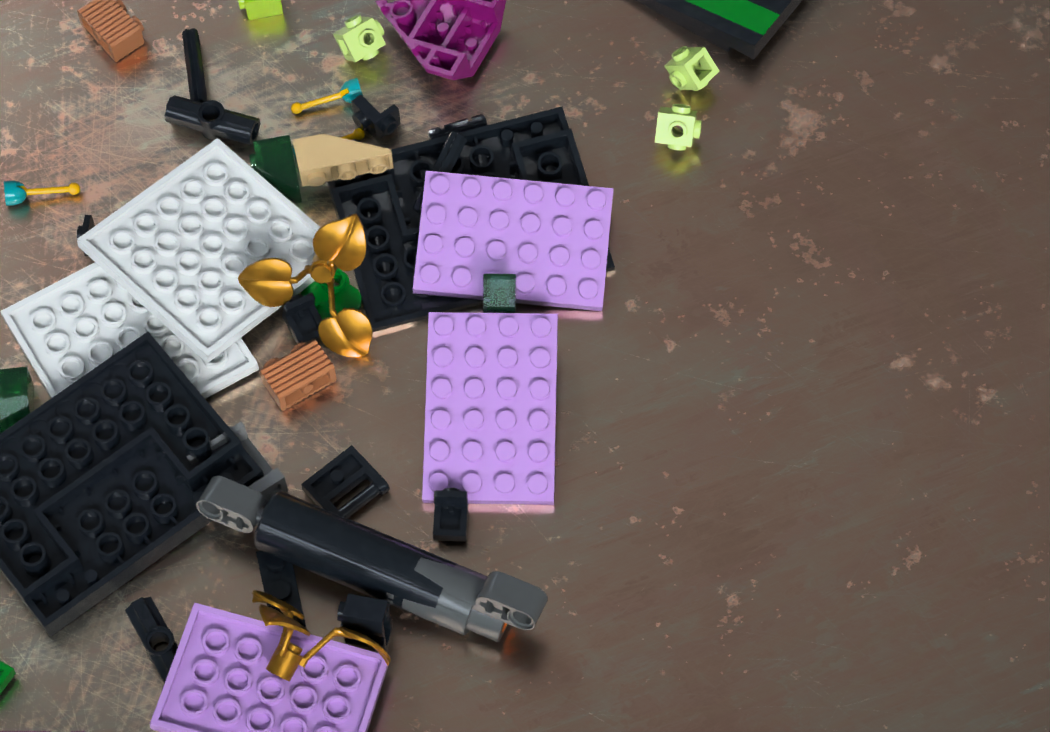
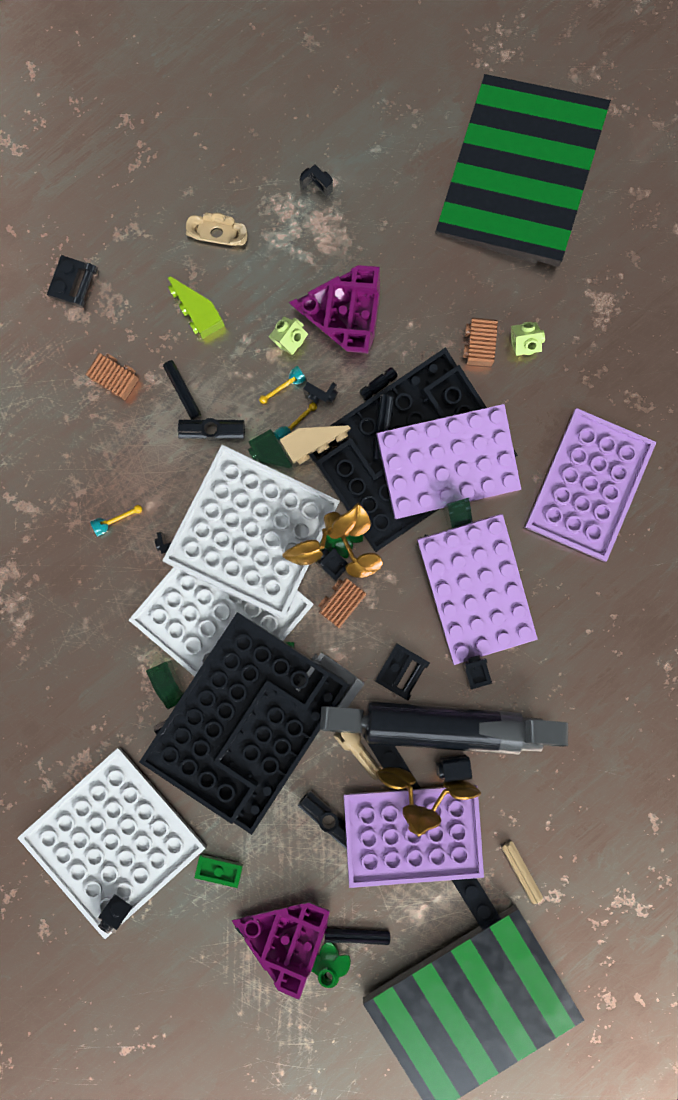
camera: 20 degrees left, 25 degrees up
yellowish green brick [664,46,720,91] -> none
none -> tan piece [333,732,380,780]
none -> nougat brick [463,318,498,367]
none -> lavender plate [525,408,656,562]

